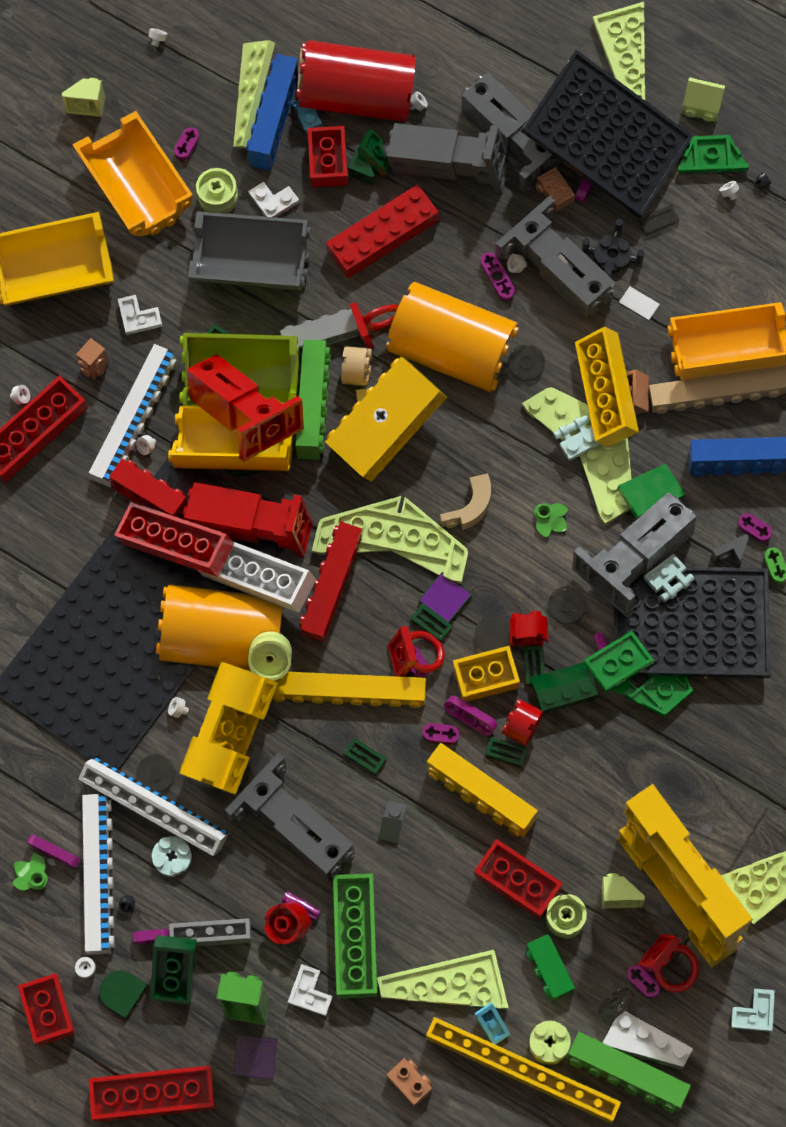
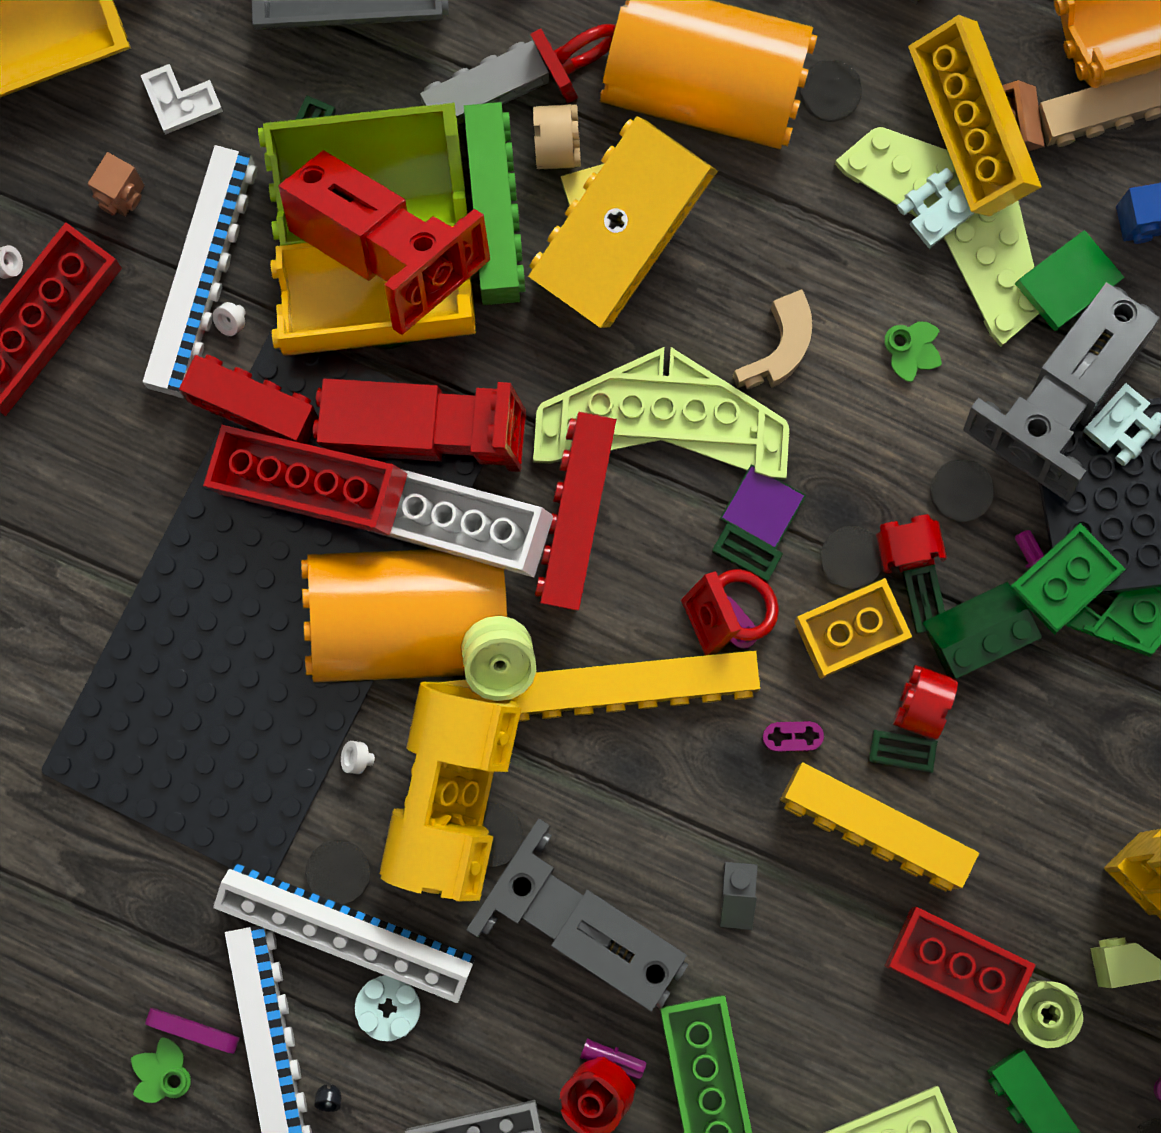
camera: 15 degrees left, 10 degrees up
dark green tile [343,737,387,776] -> none
magenta beam [444,696,497,736] -> none

